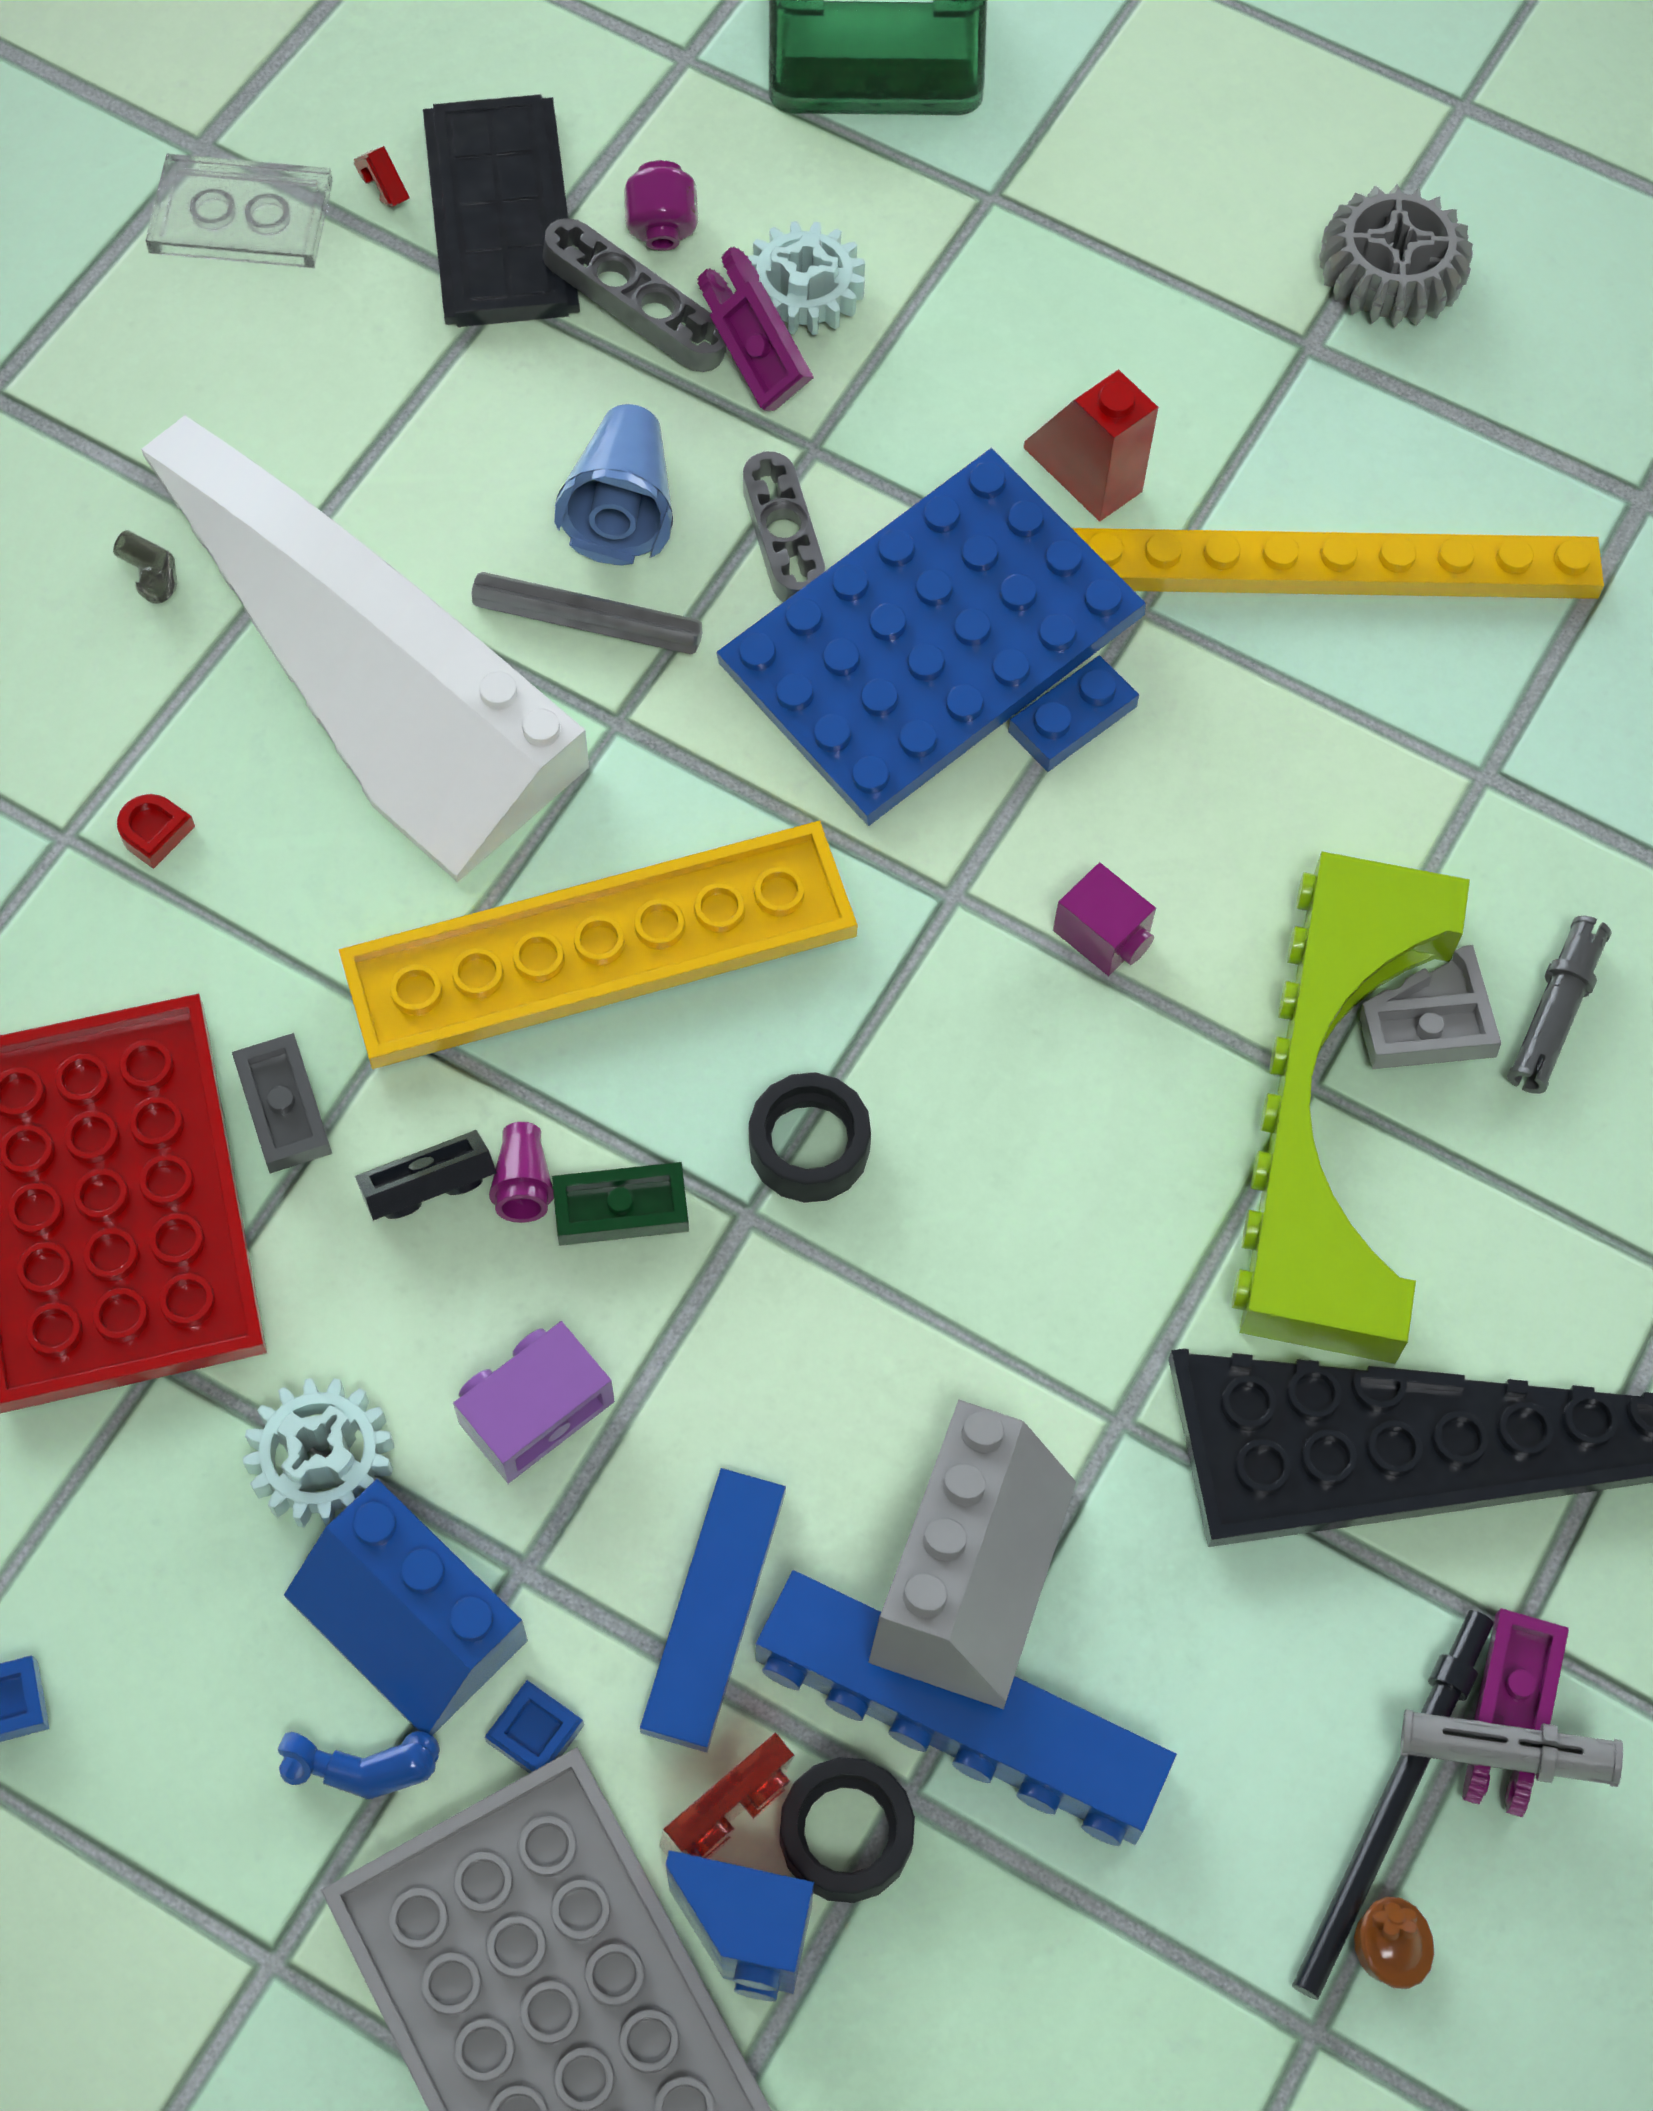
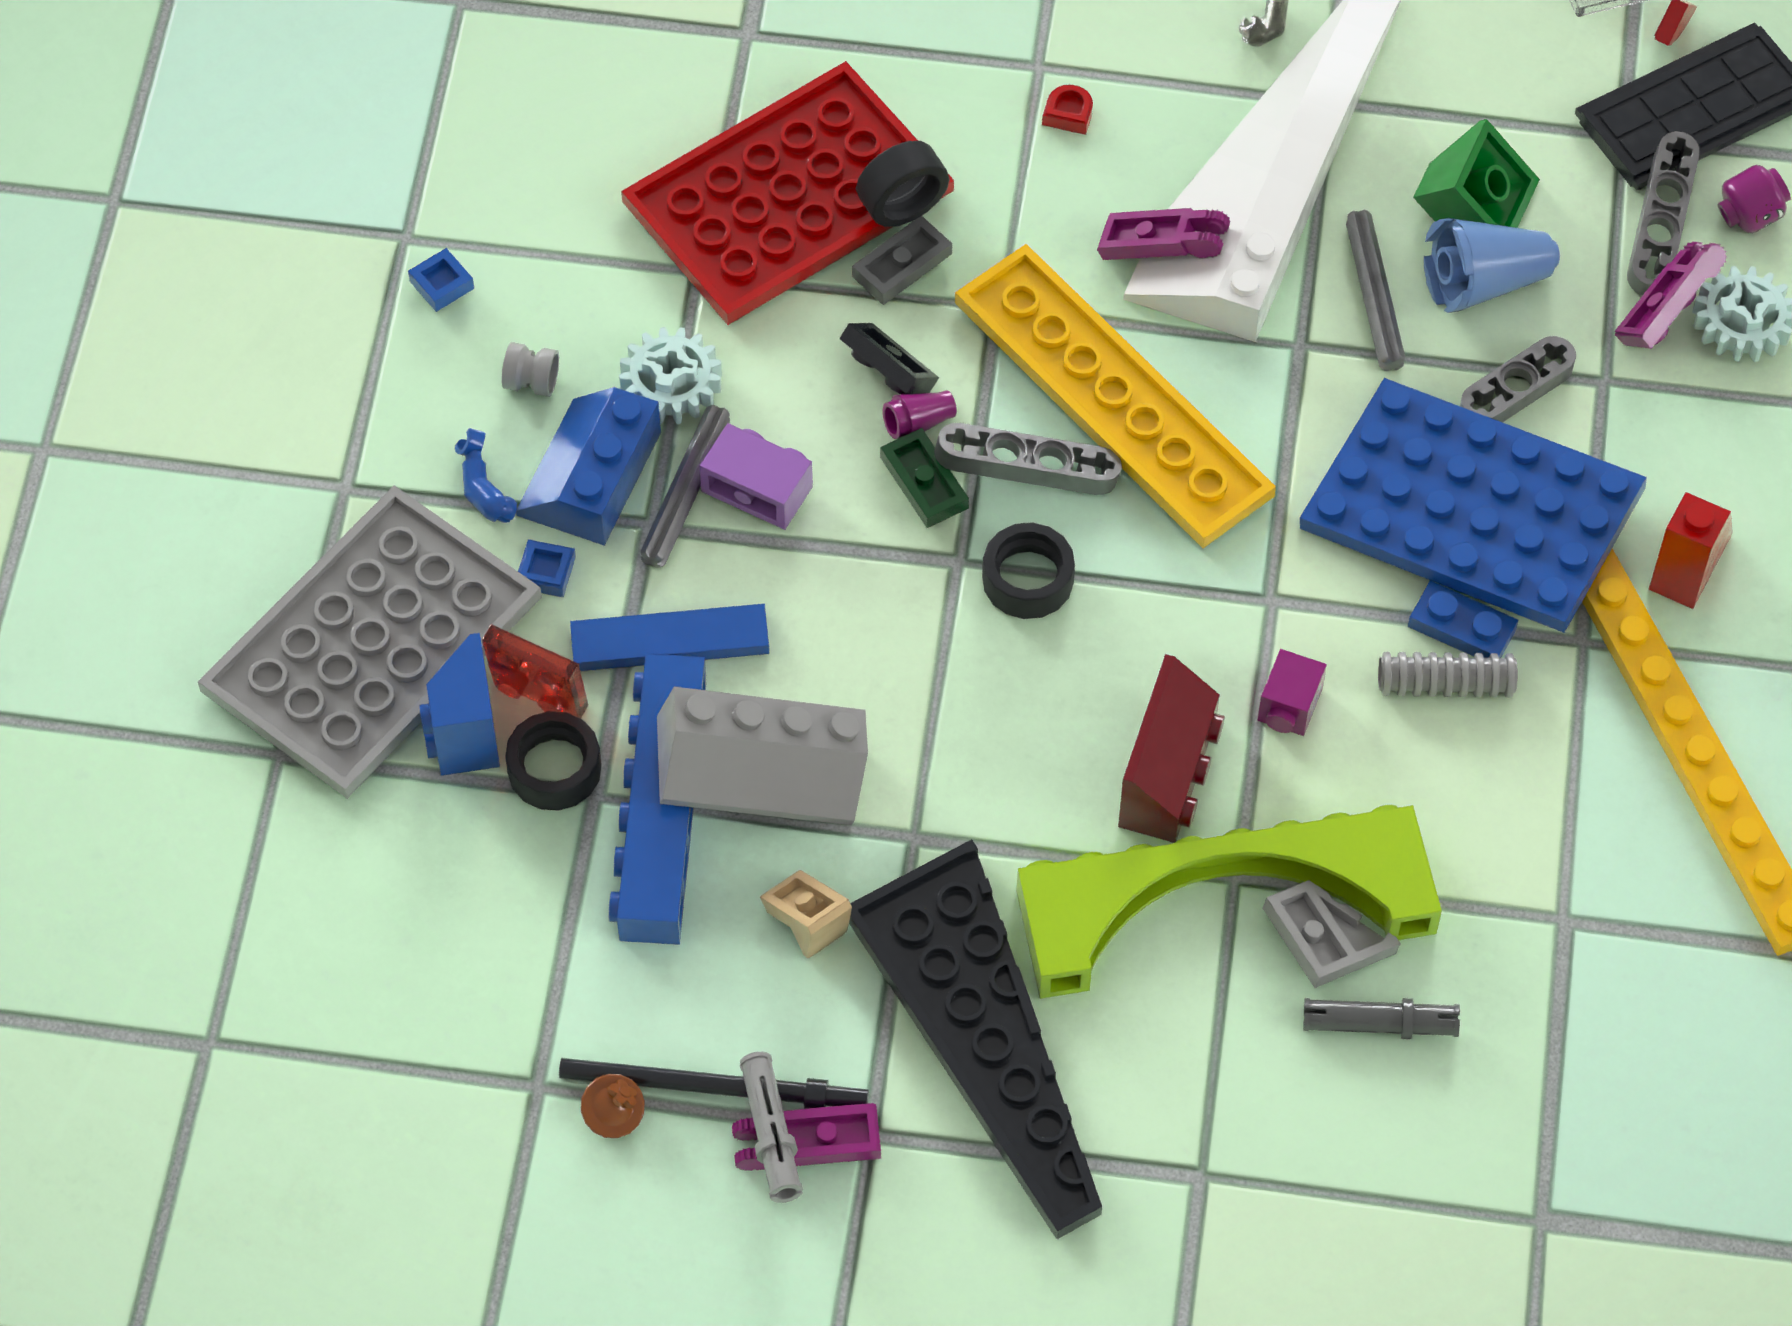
camera: 70 degrees right, 5 degrees down
none -> light grey wheel [501,342,560,397]
none -> flat silver axle [641,405,730,568]
none -> tan slope [760,870,852,958]
none -> black tyre [856,141,950,227]
none -> flat silver beam [934,423,1122,495]
none -> magenta hinge [1097,208,1231,260]
none -> dark red slope [1118,654,1225,843]
none -> light grey piece [1378,652,1518,698]
none -> green slope [1413,119,1540,228]

